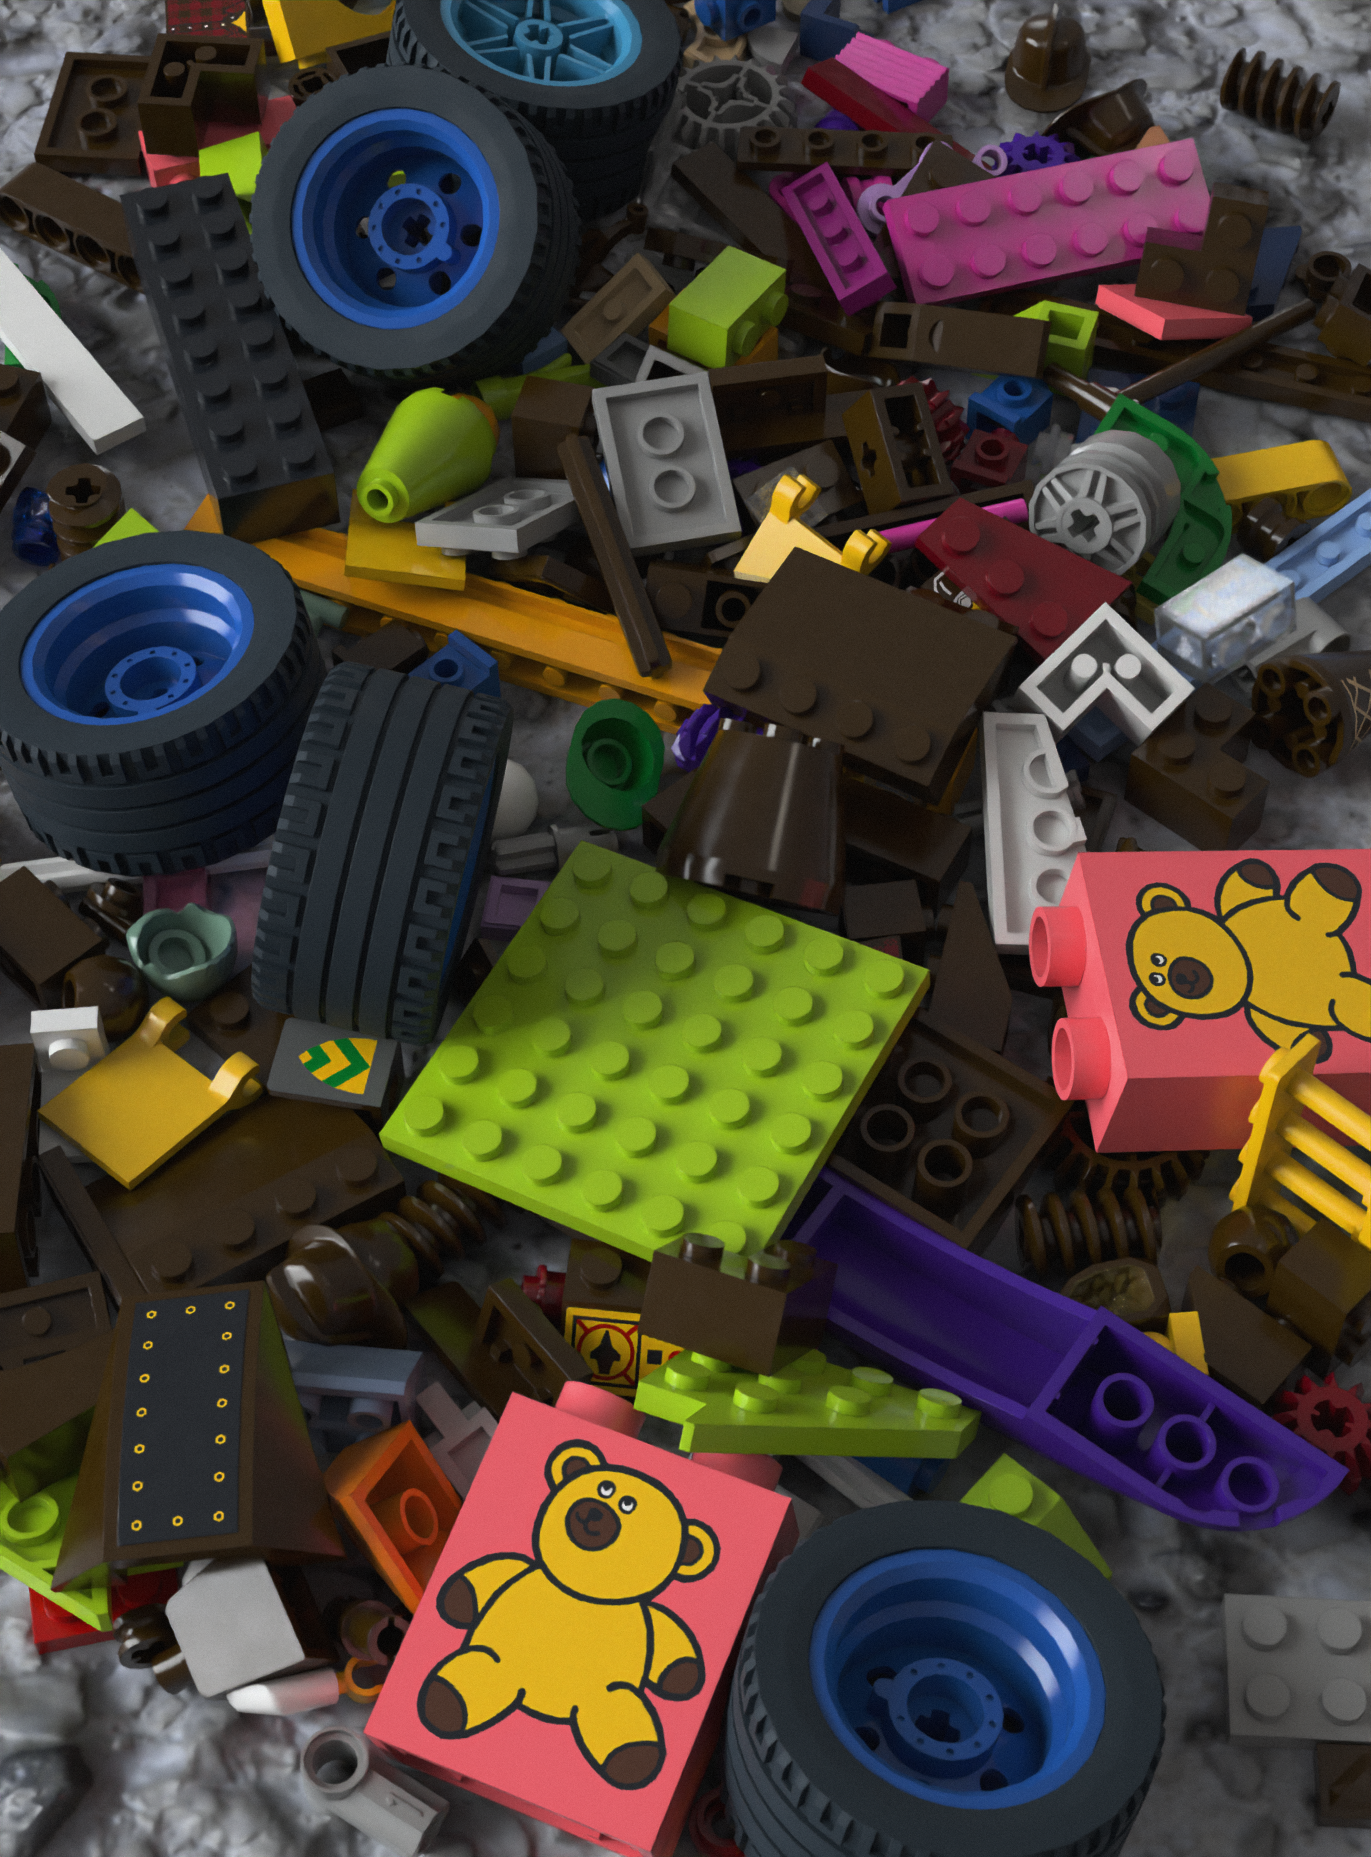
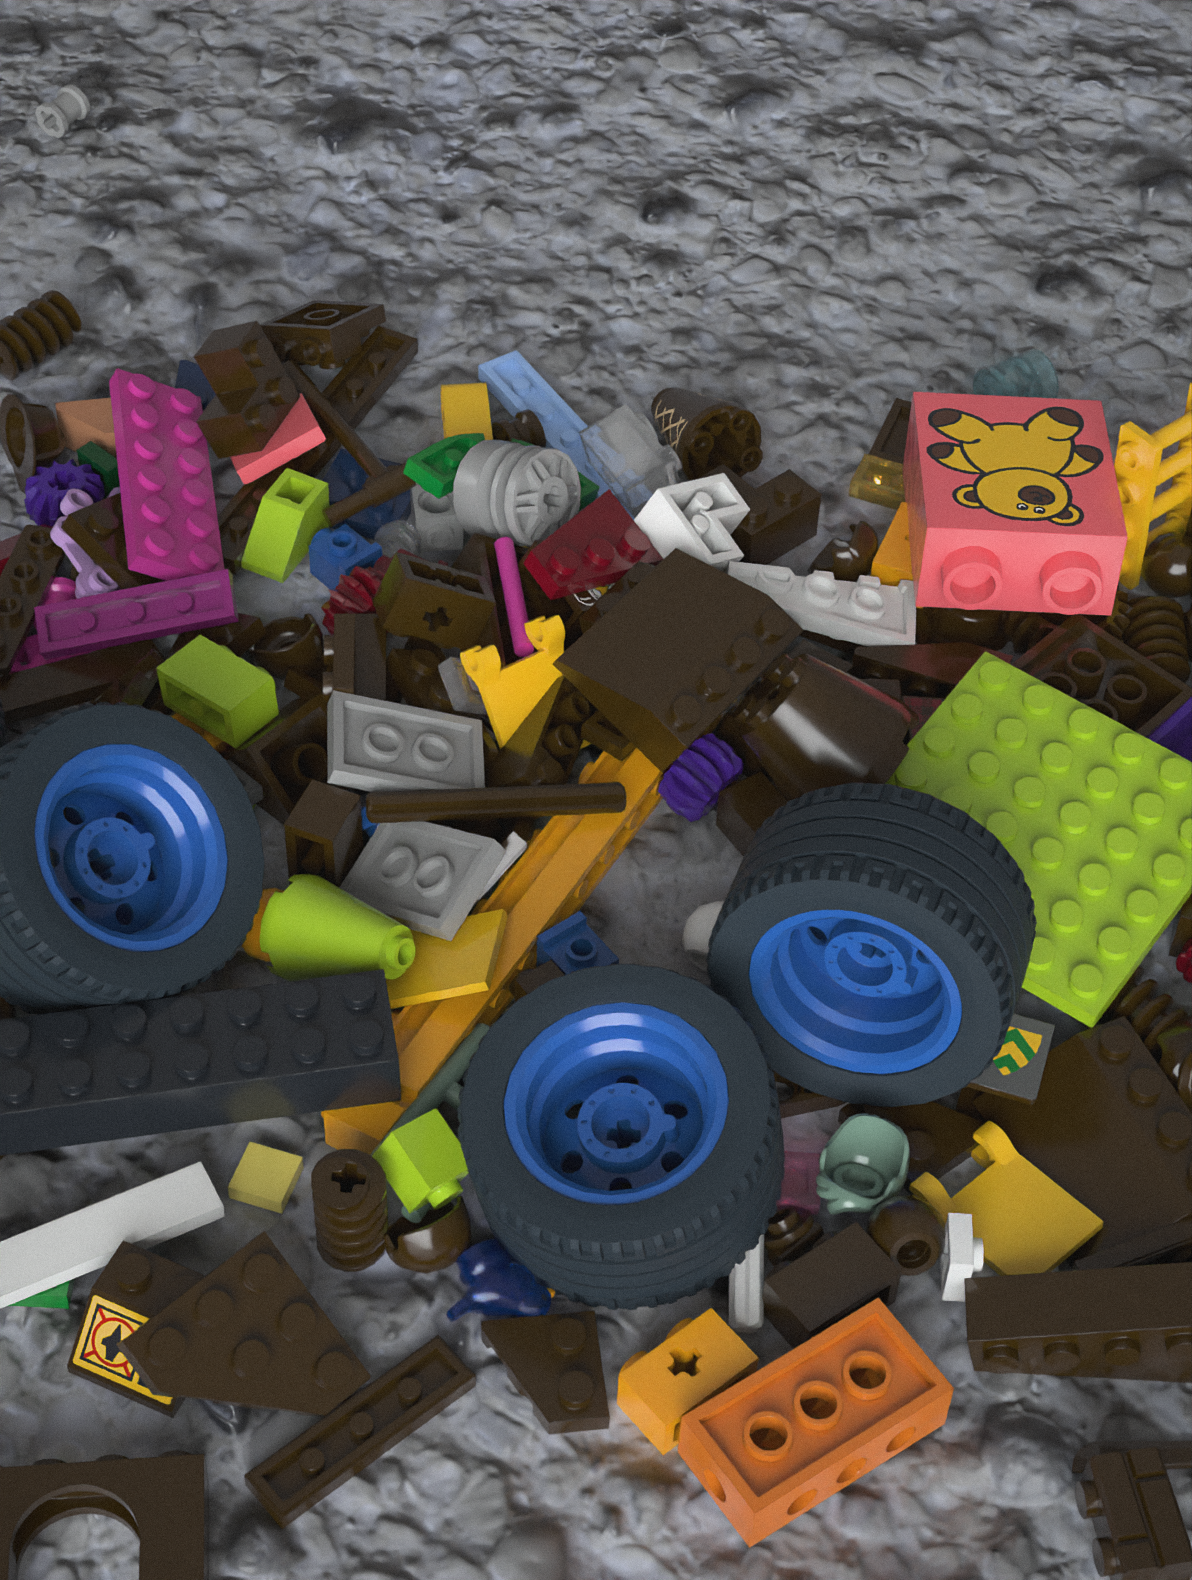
camera: 85 degrees left, 5 degrees down
clear blue animal [11,486,61,566] -> none
green piece [566,698,665,831] -> none
dark brown slope [868,301,1051,379] -> none
none -> light yellow tile [227,1141,304,1214]

